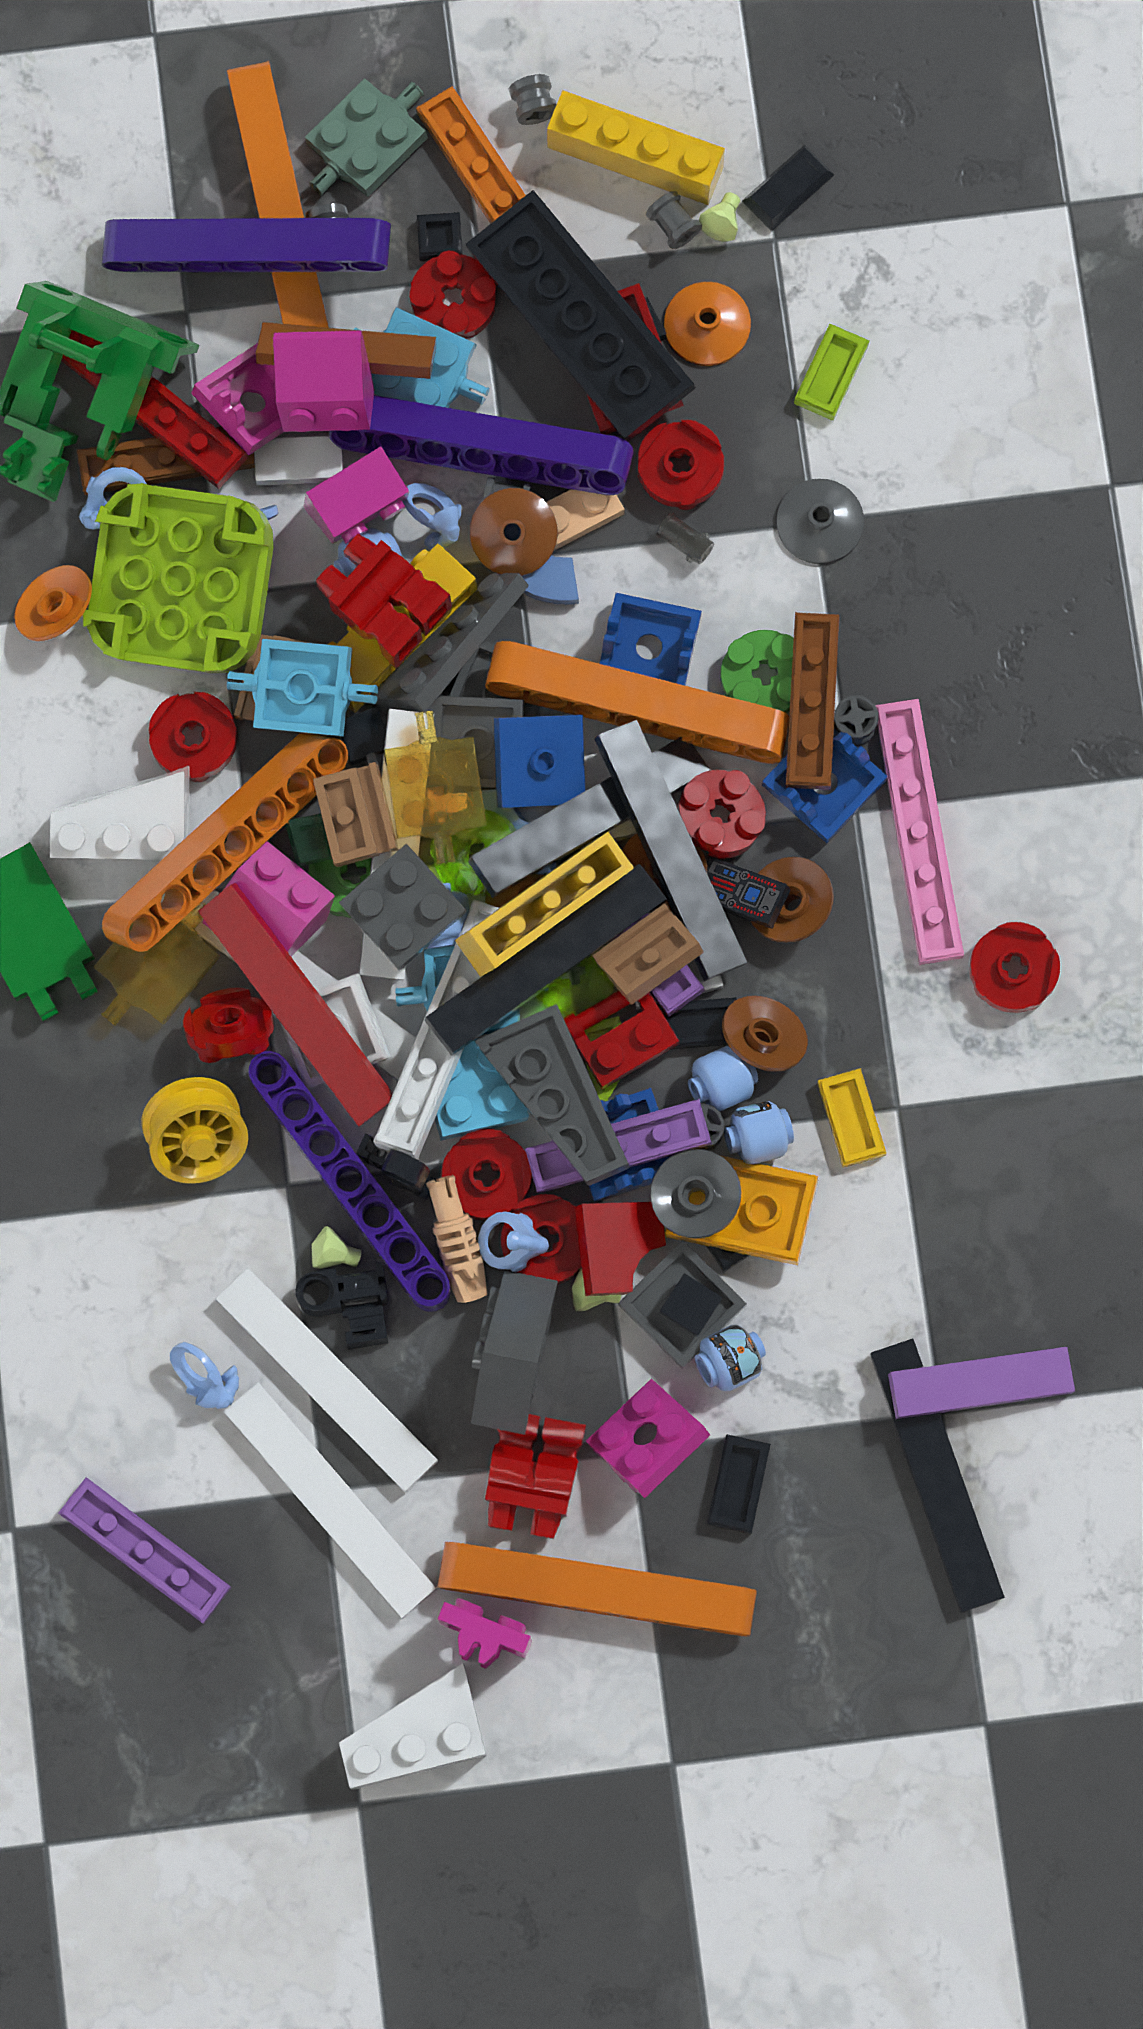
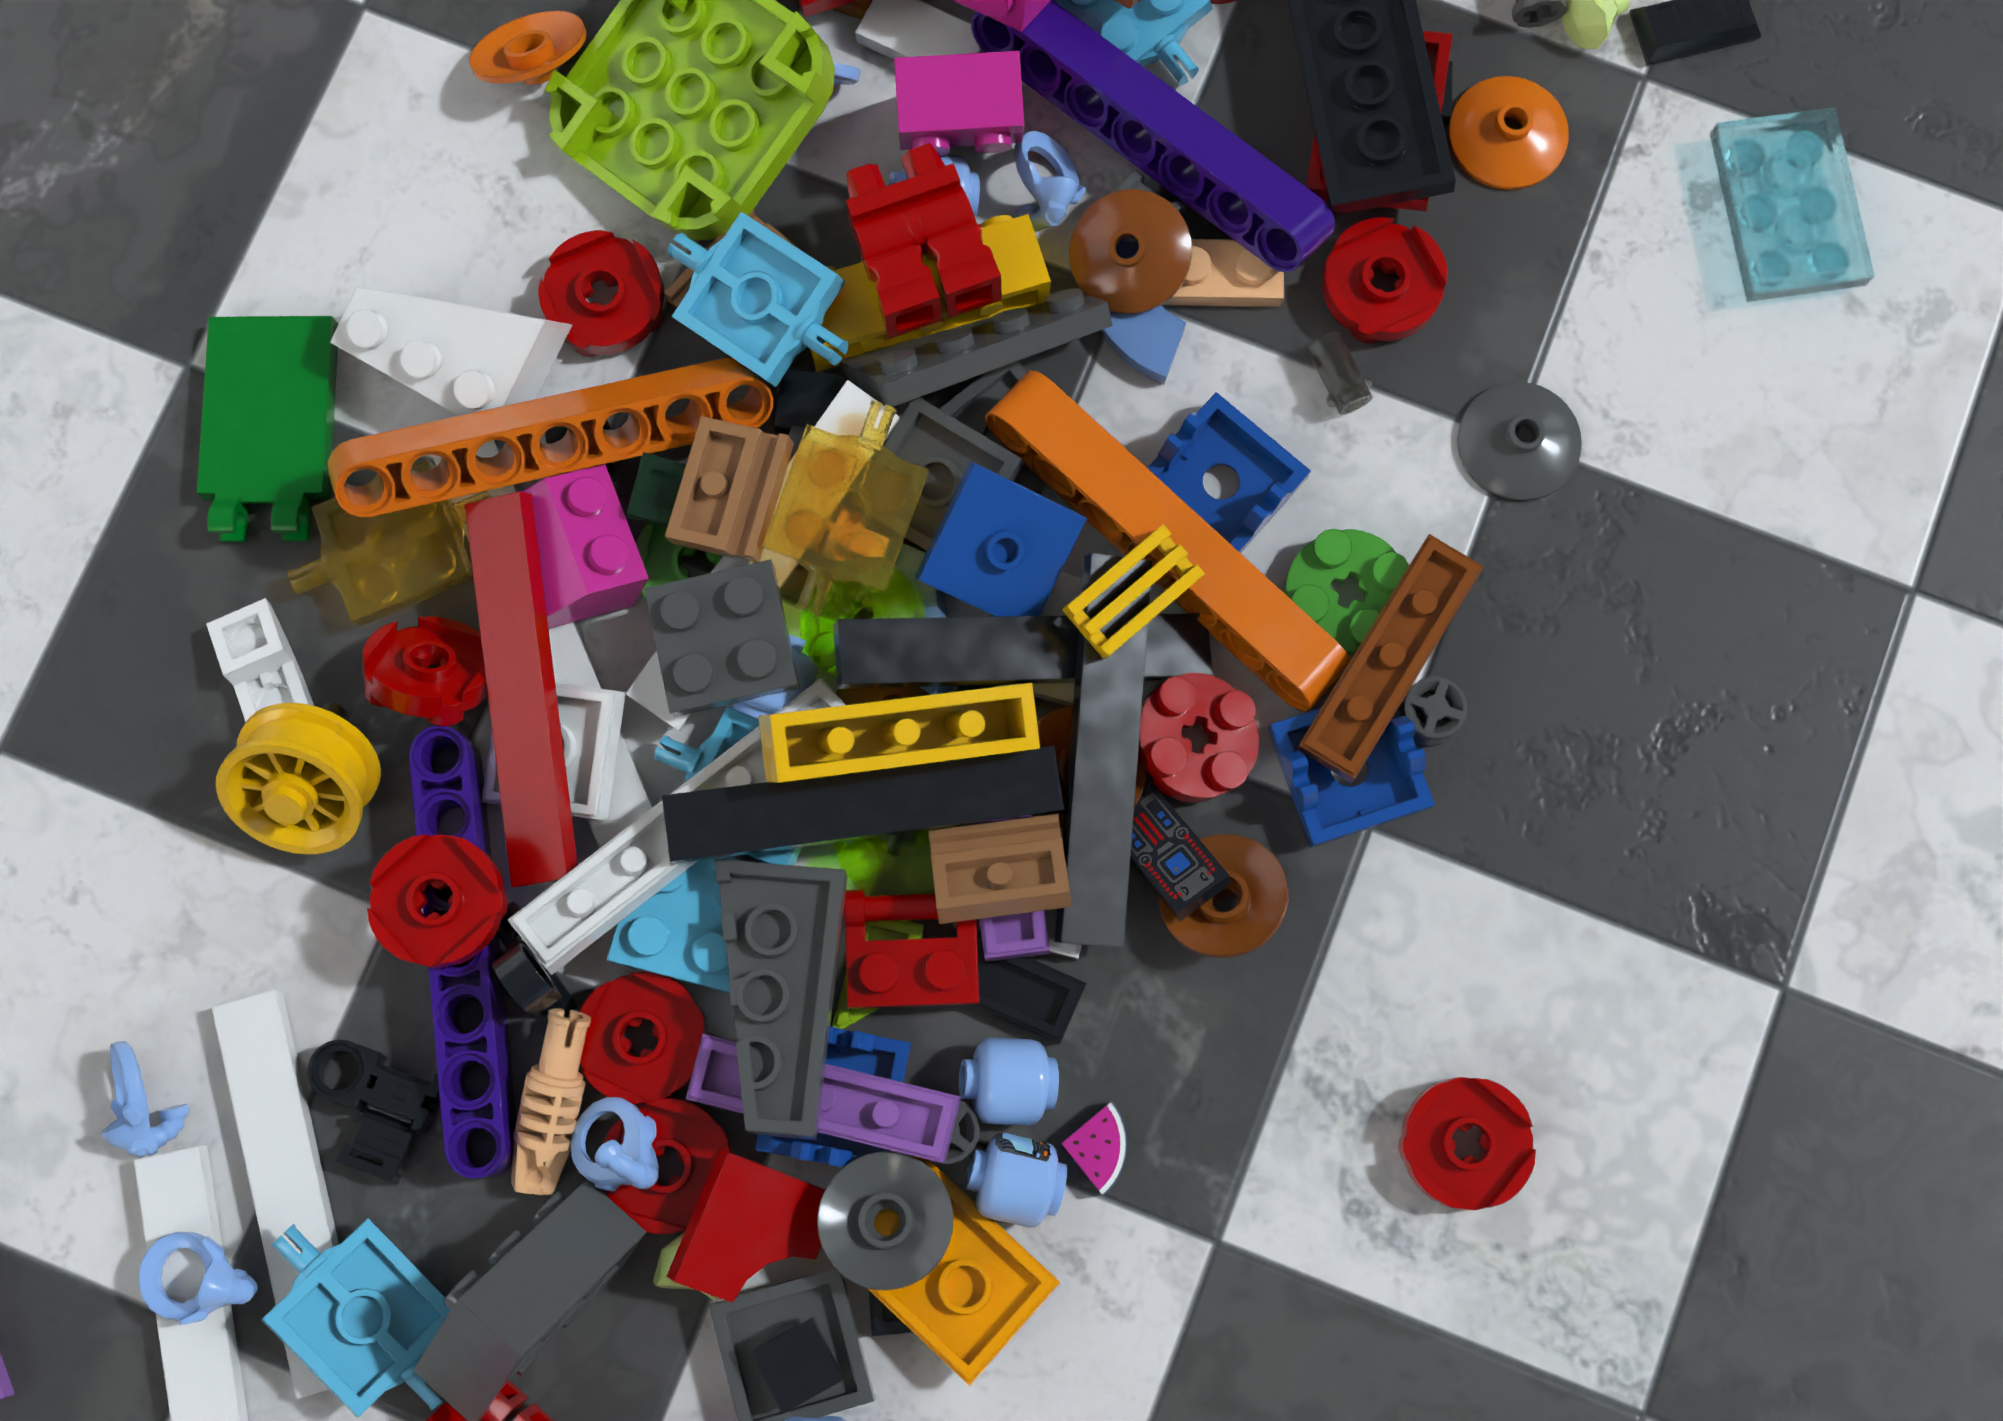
camera: 25 degrees right, 0 degrees up
yellowish green rock [312,1226,361,1269] -> none
dark orange dish [722,996,808,1071] -> none
lime tile [794,324,870,421] -> none
yellow tile [817,1068,887,1168] -> none
bright pink tile [875,699,964,965] -> none
none -> light blue piece [138,1232,258,1325]
none -> white slope [206,598,314,722]
none -> medium azure plate [261,1218,451,1418]
none -> red plate [367,834,508,969]
none -> dark pink tile [1060,1101,1127,1196]
none -> yellow tile [1062,524,1205,659]
none -> clear light blue plate [1710,107,1875,302]

